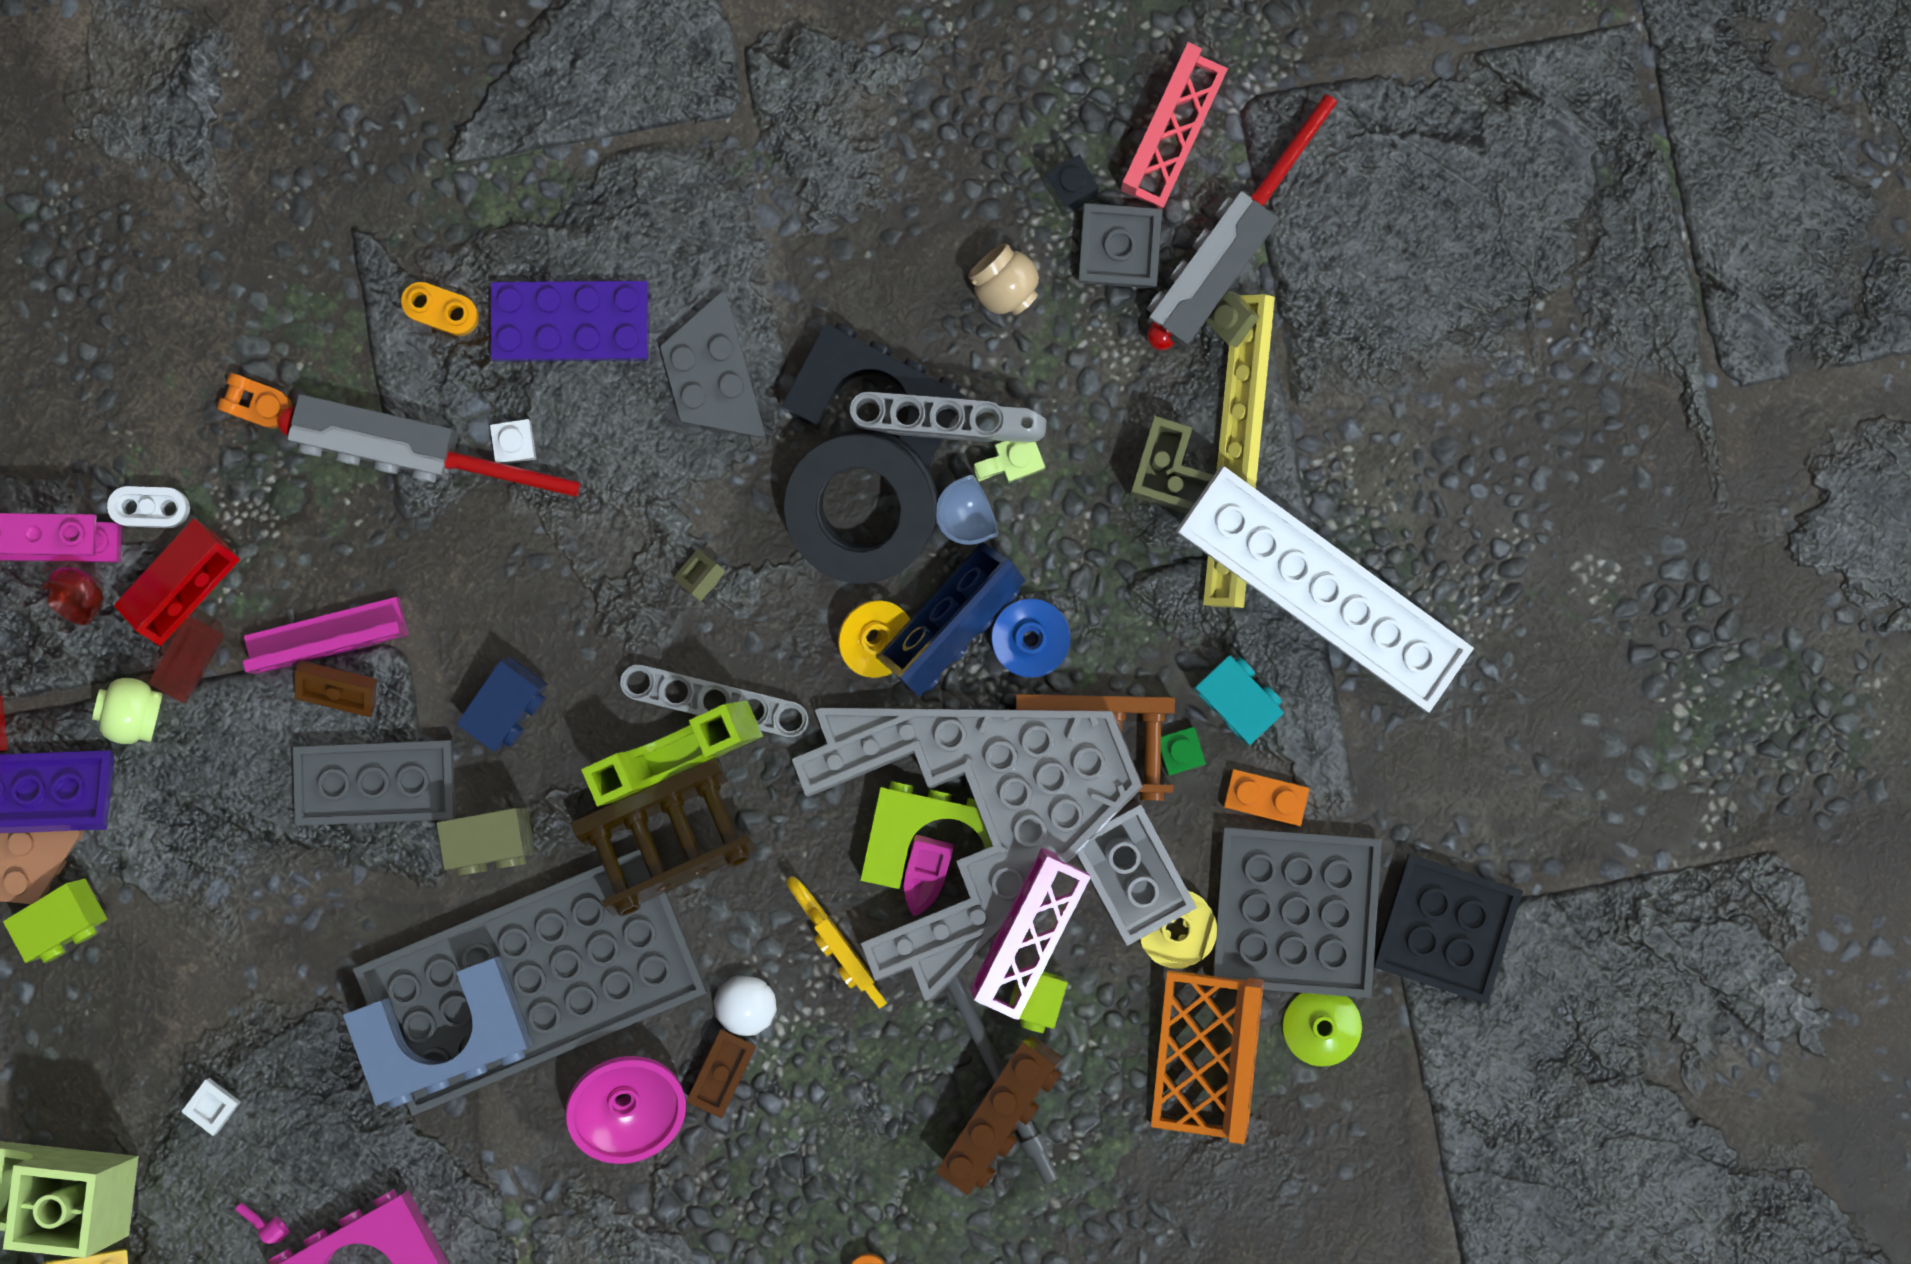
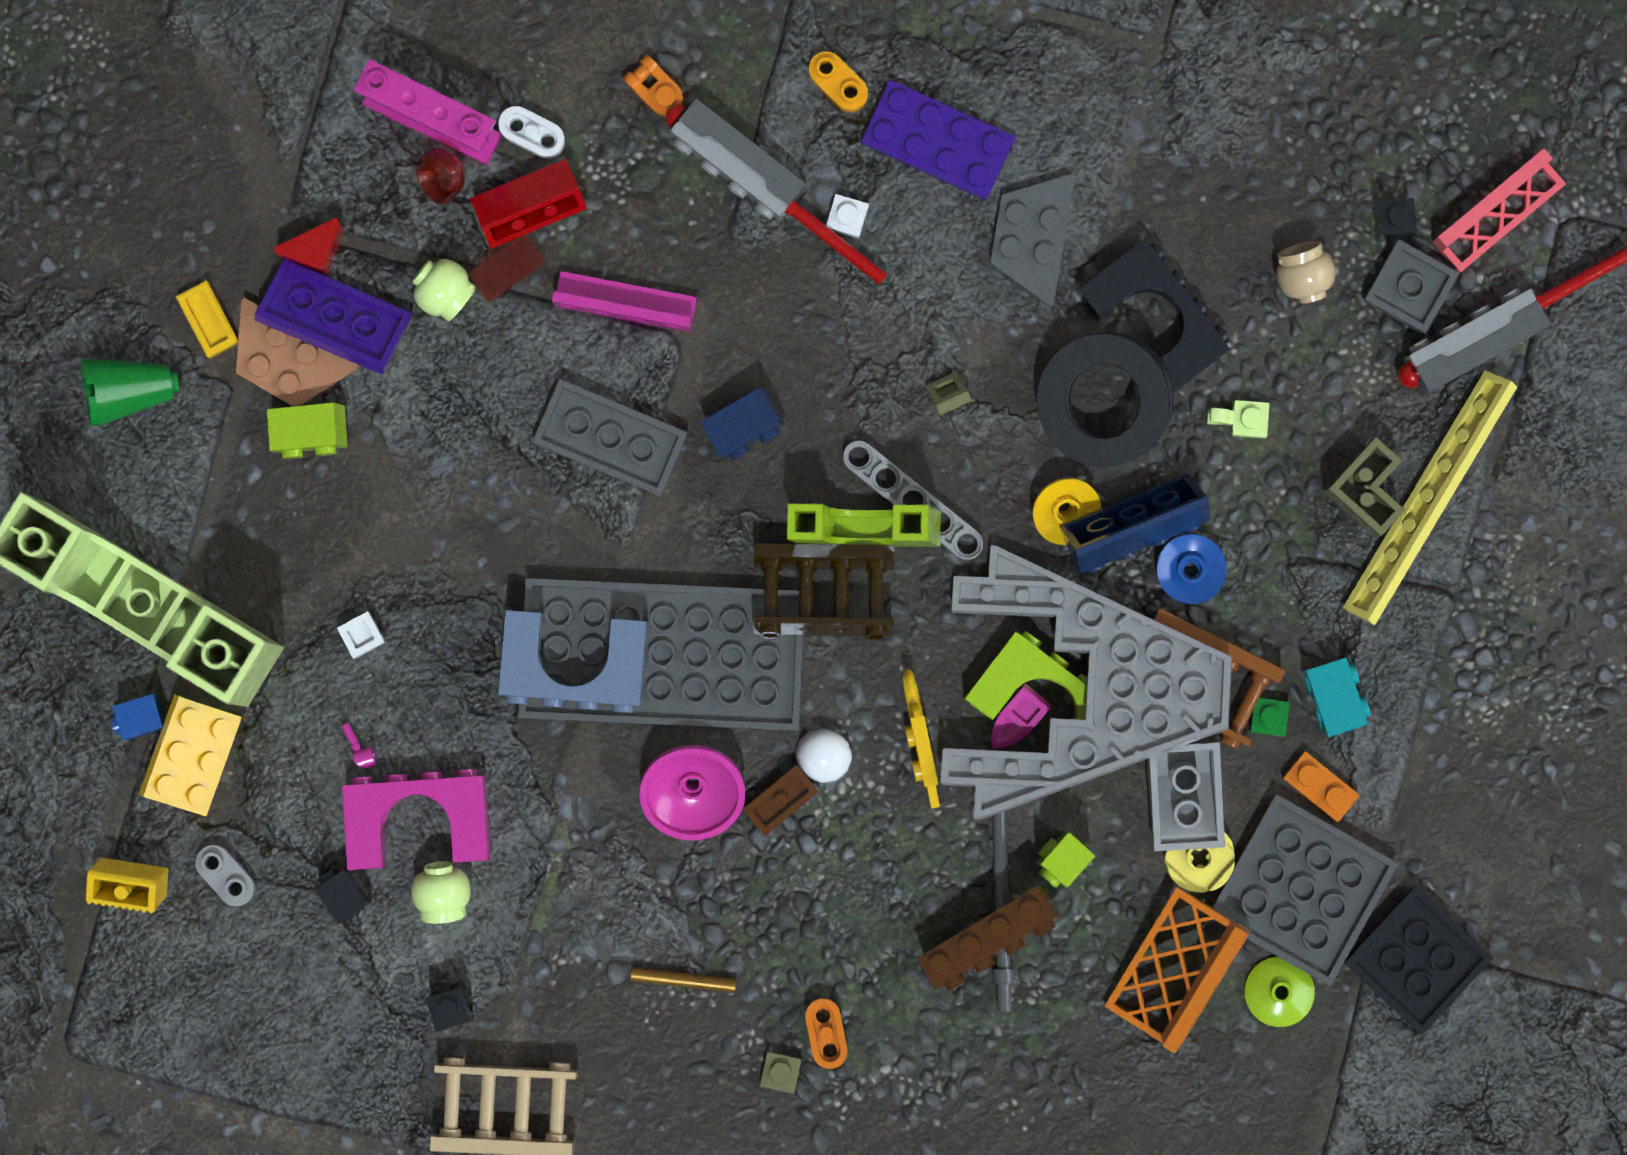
camera: 25 degrees right, 0 degrees up
reddish brown plate [295,660,377,717] -> none
olive brick [436,808,536,876] -> none
light grey piece [850,392,1047,443] -> none
sand blue helmet [936,475,998,545] -> none
fence [970,847,1091,1020] -> none
white plate [1175,466,1474,713] -> none
olive plate [1206,291,1260,347] -> none

